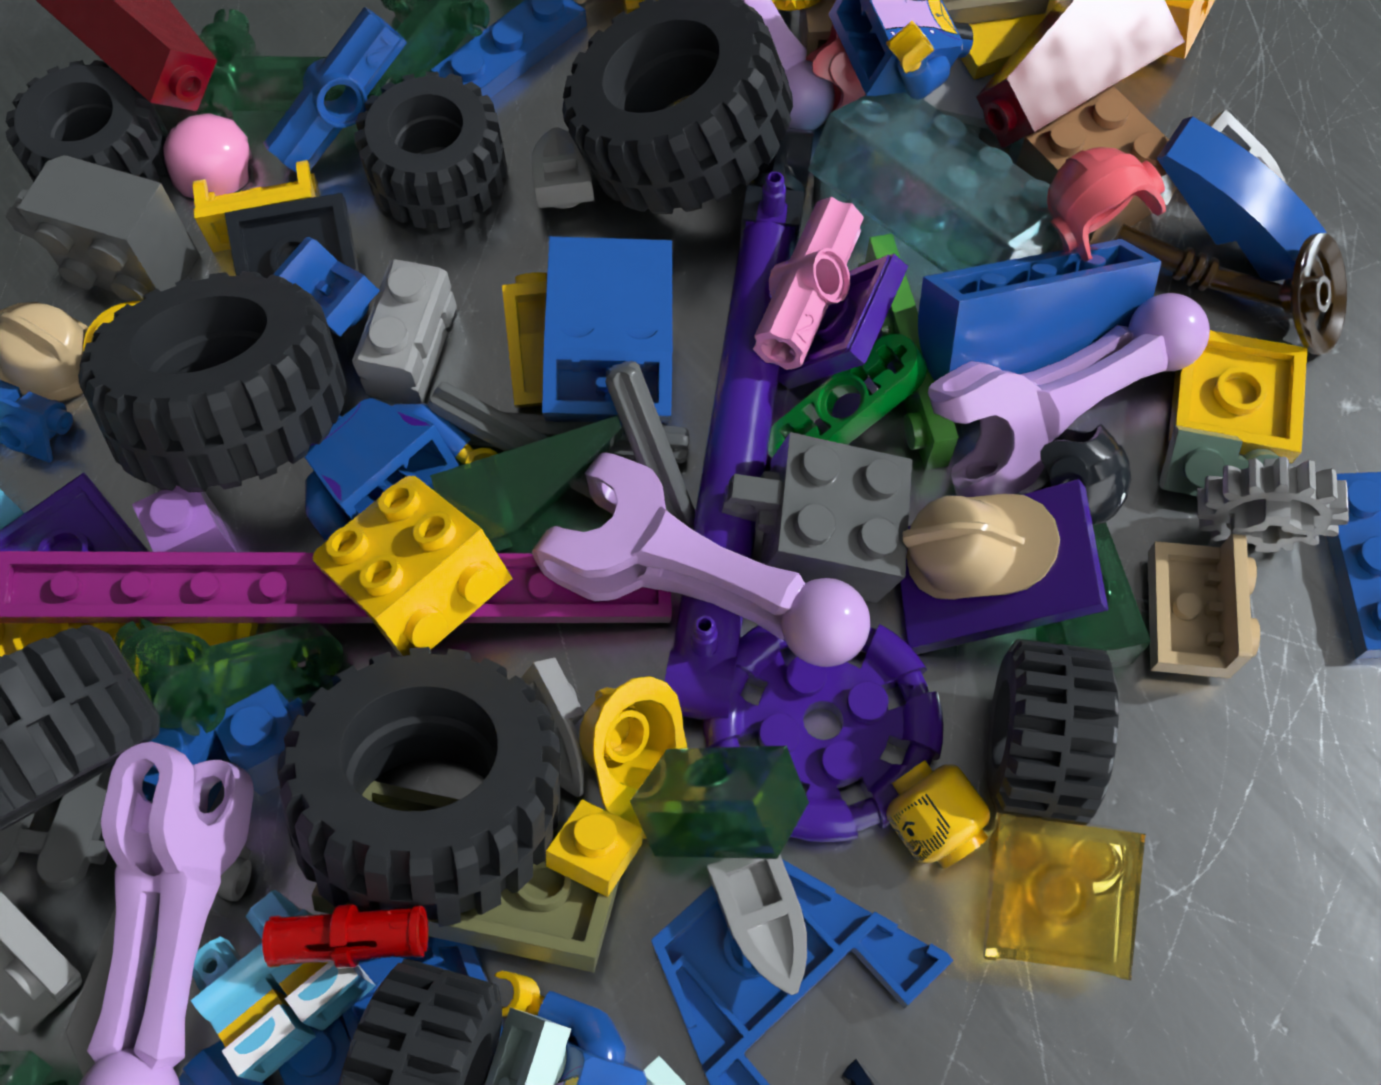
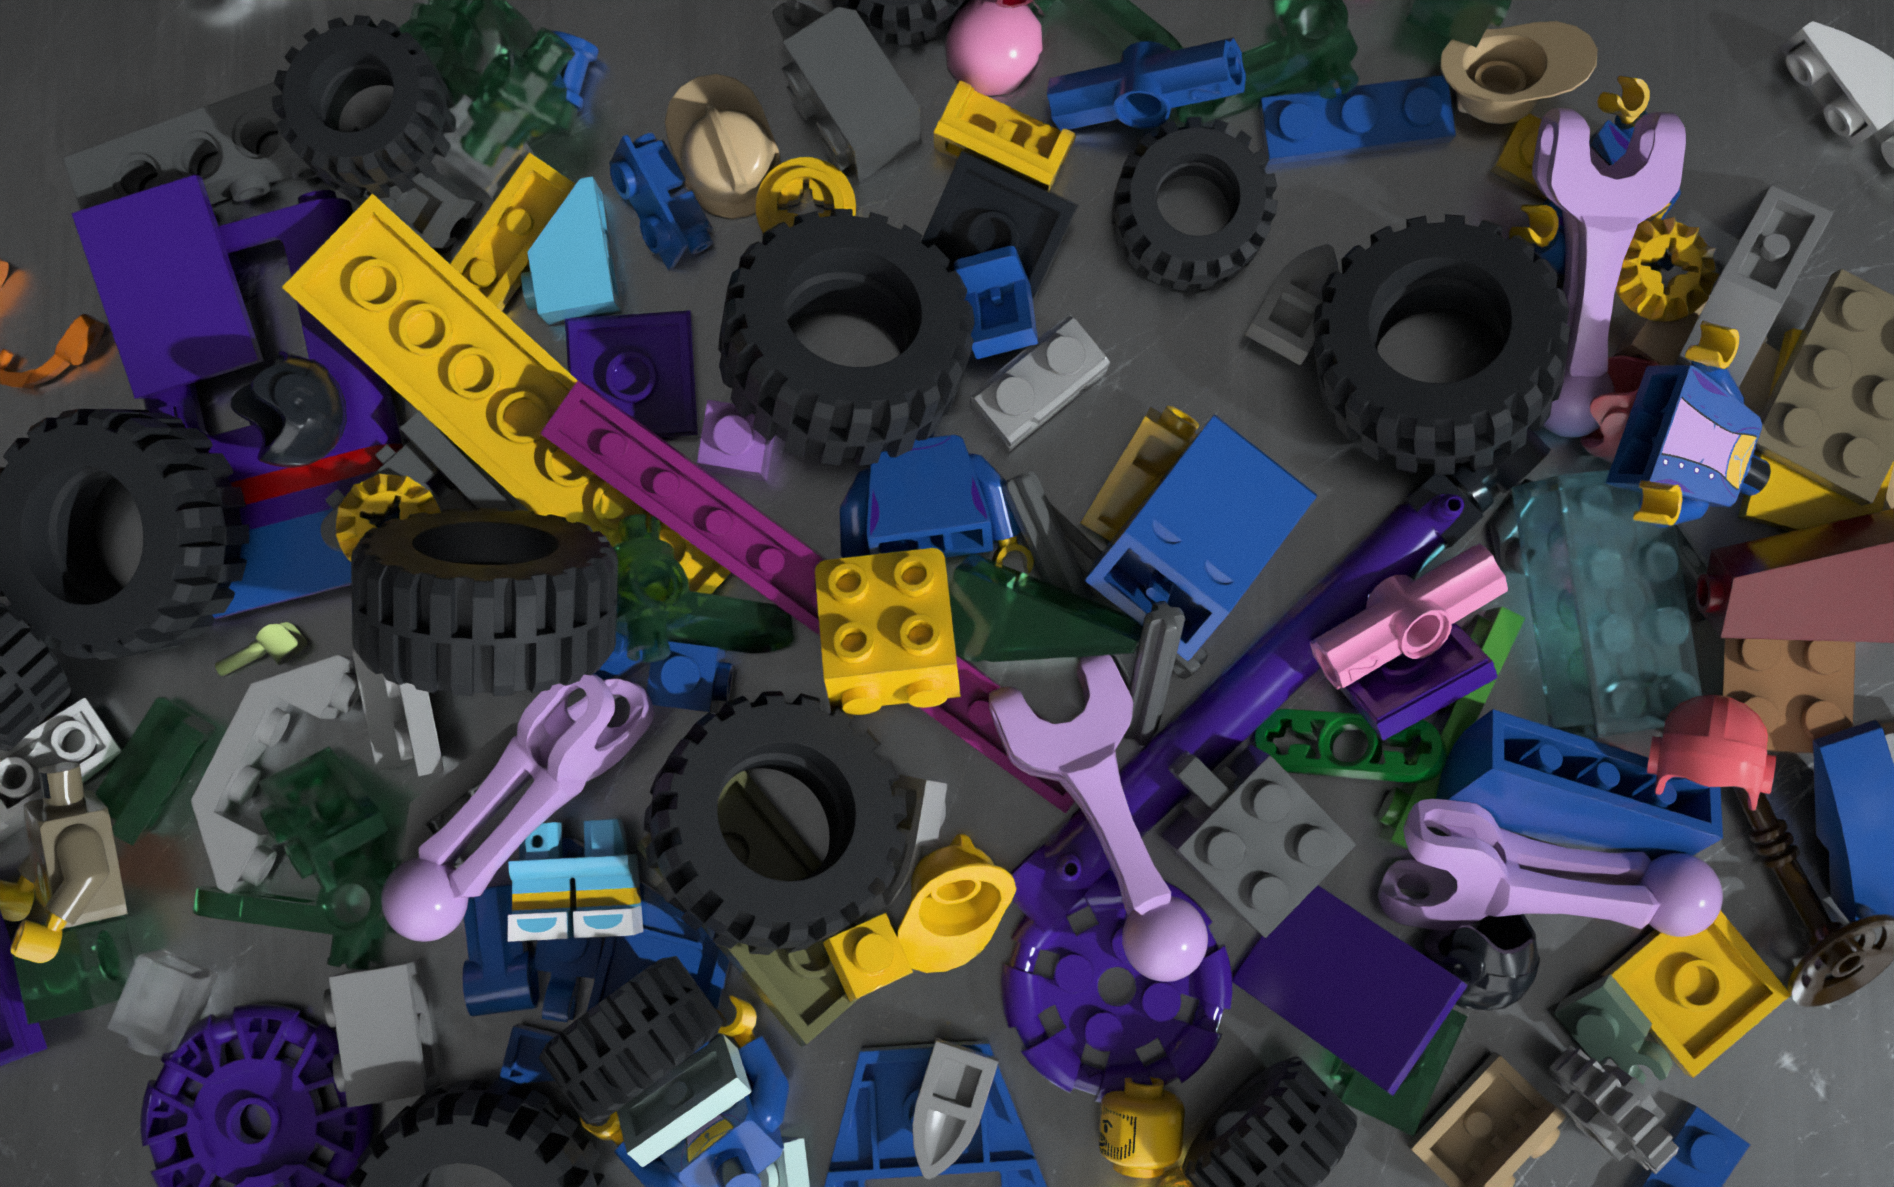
camera: 40 degrees right, 20 degrees up
red pin [262,904,429,969] -> none
clear green brick [630,746,809,859] -> none
tan piece [903,494,1060,600] -> none

